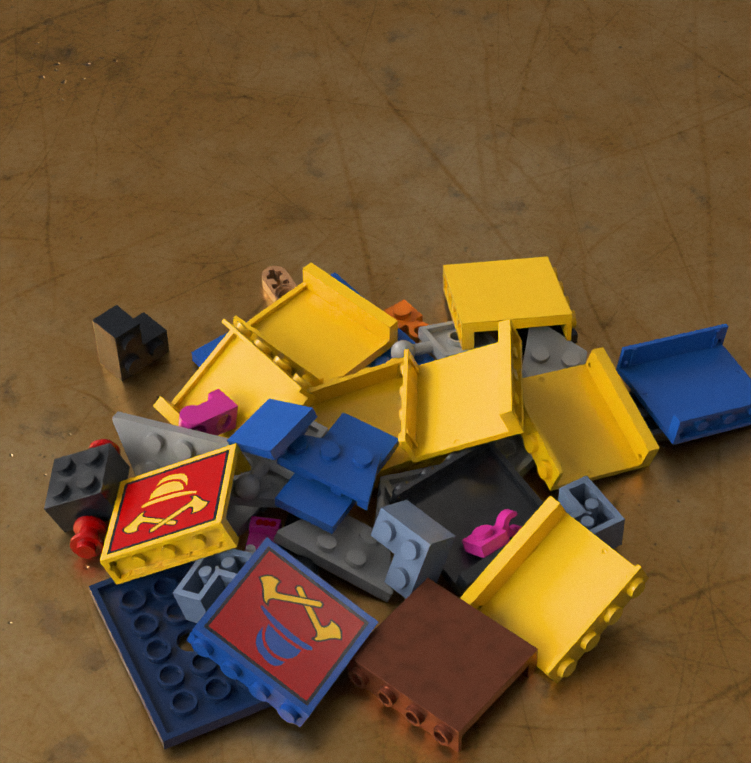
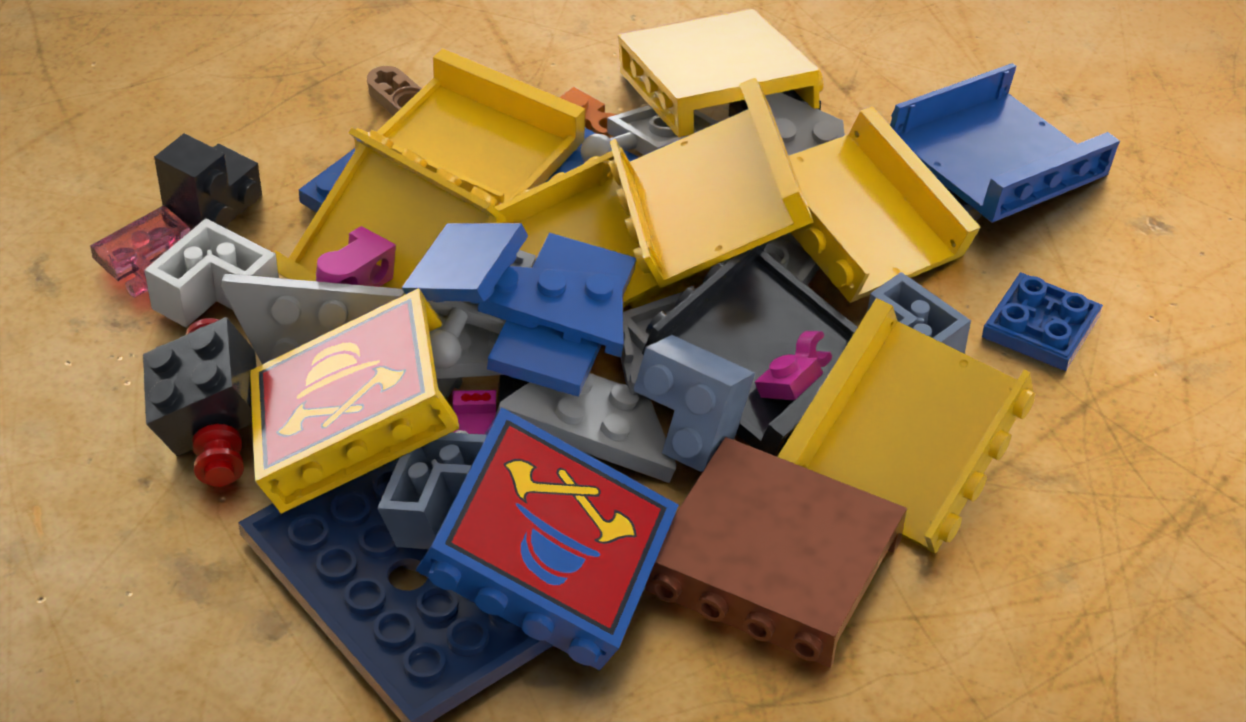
camera: 15 degrees left, 0 degrees up
none -> clear pink plate [90,205,190,298]
none -> white brick [144,219,279,327]
none -> blue tile [982,272,1103,371]

